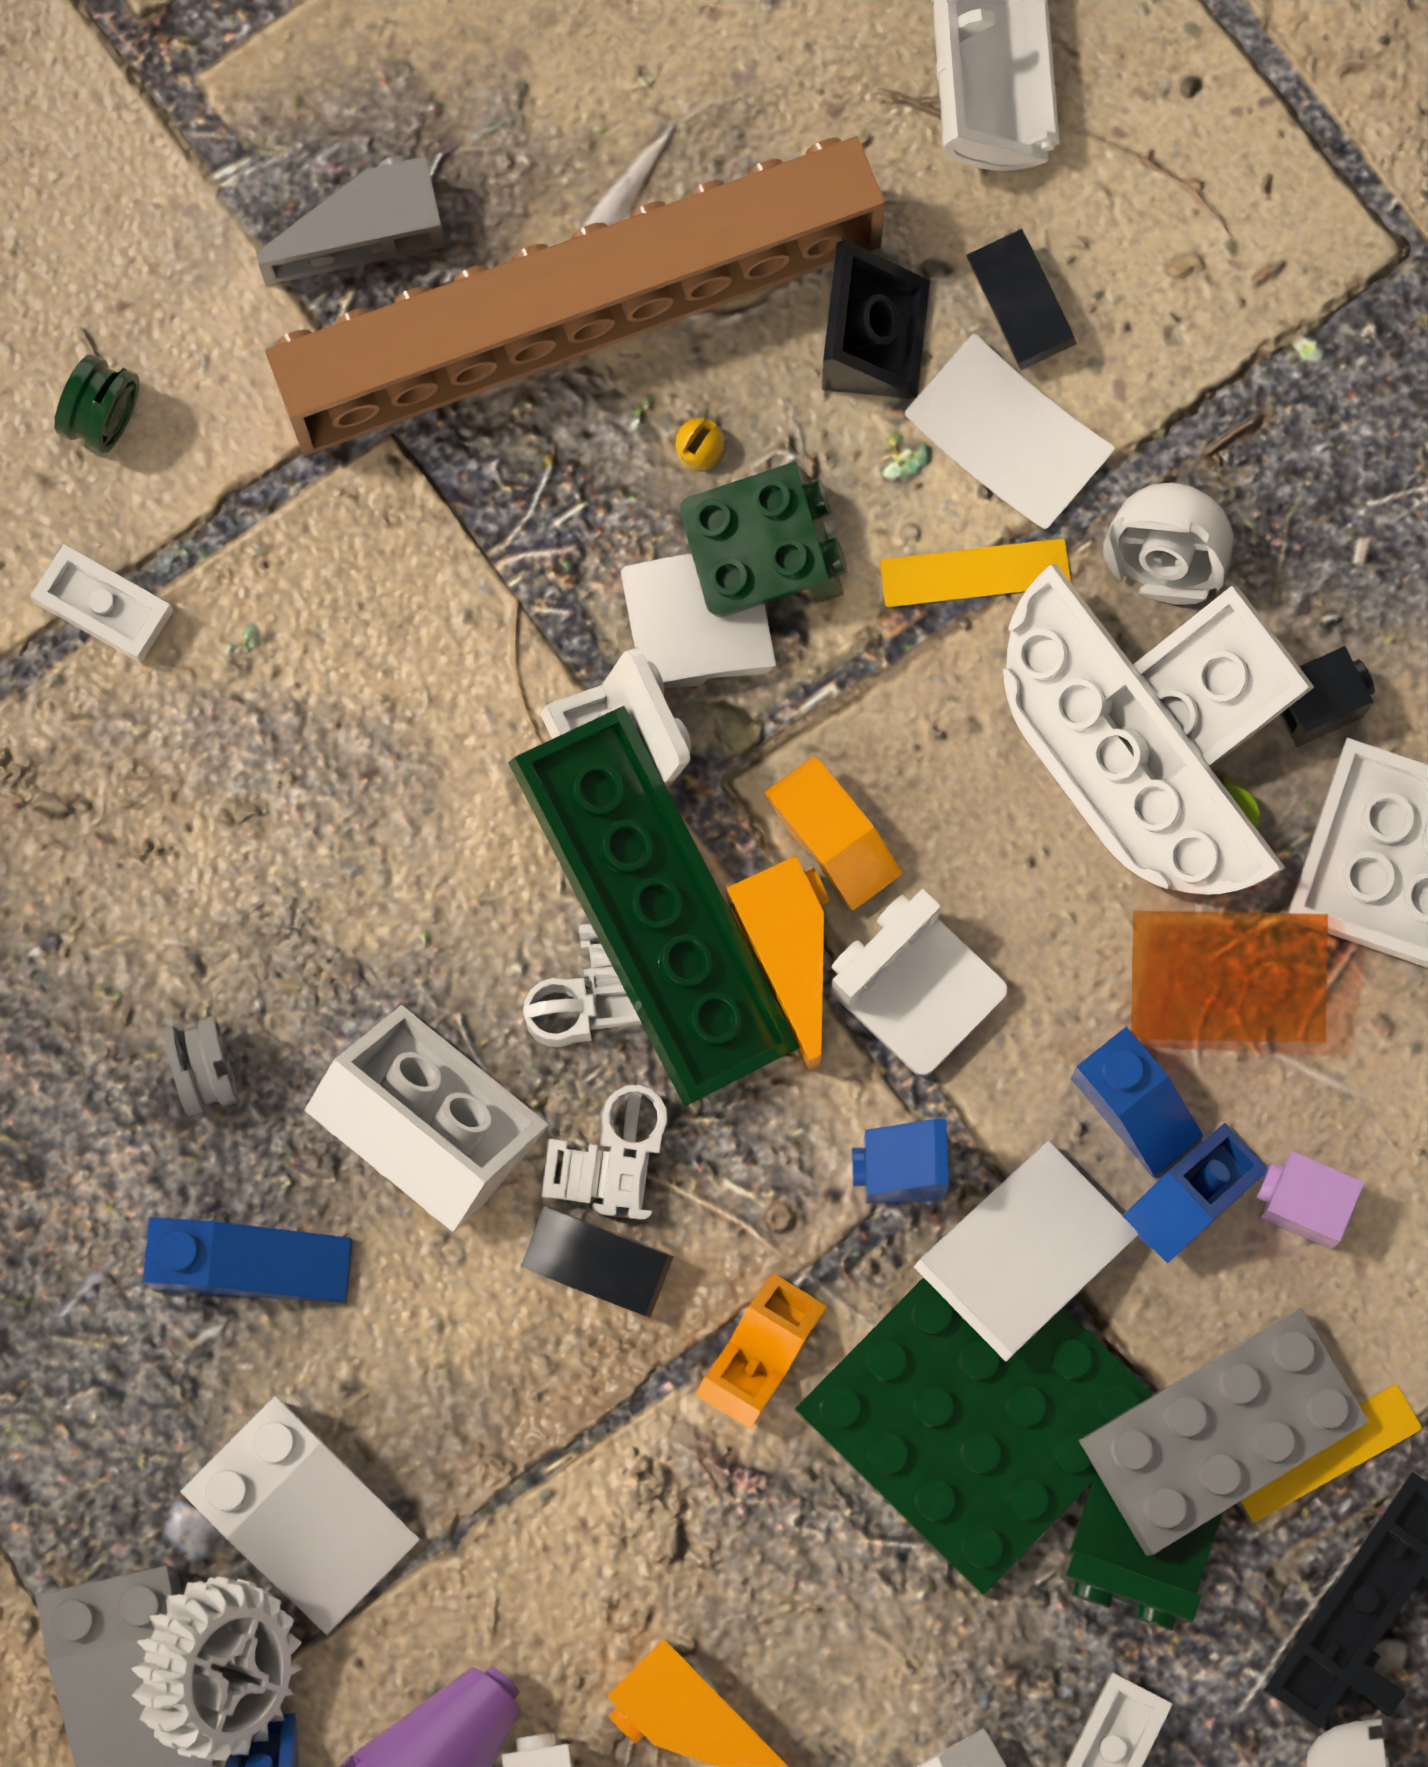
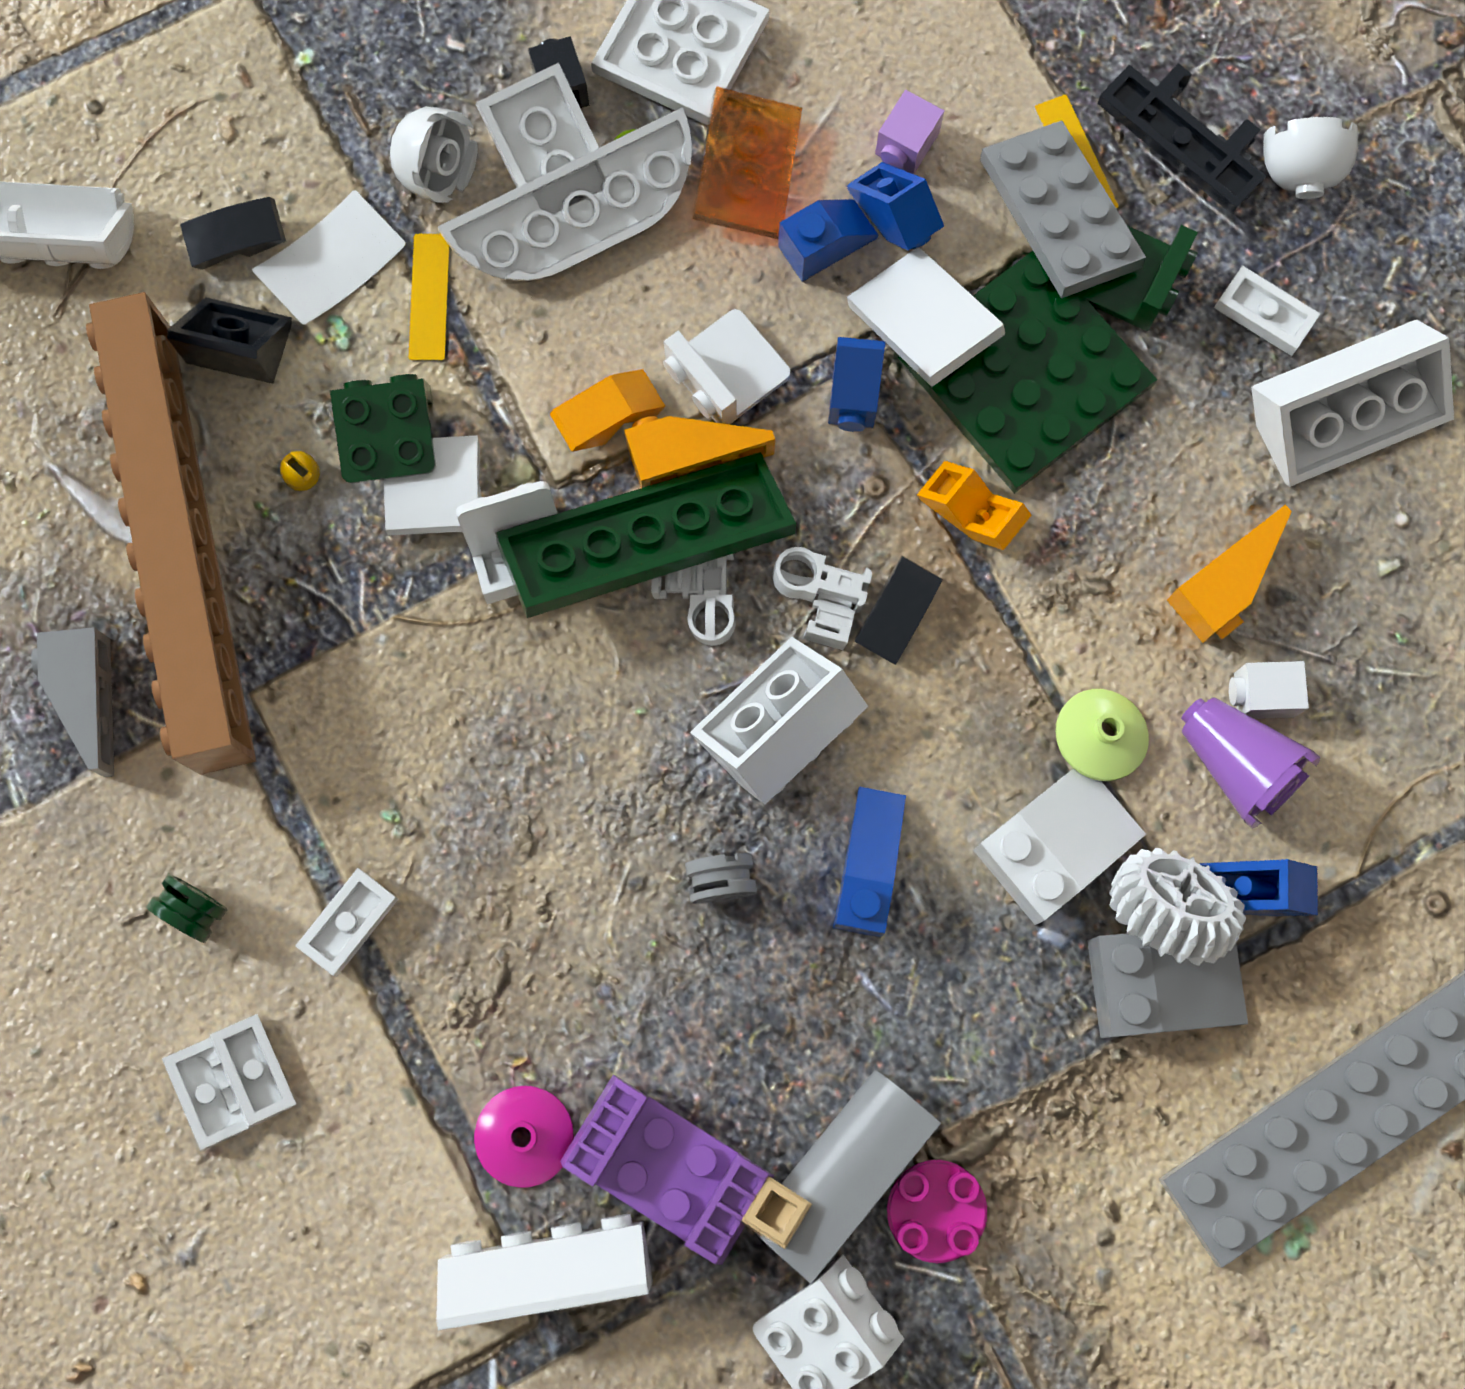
camera: 85 degrees left, 0 degrees up
none -> yellowish green dish [1055,689,1149,781]

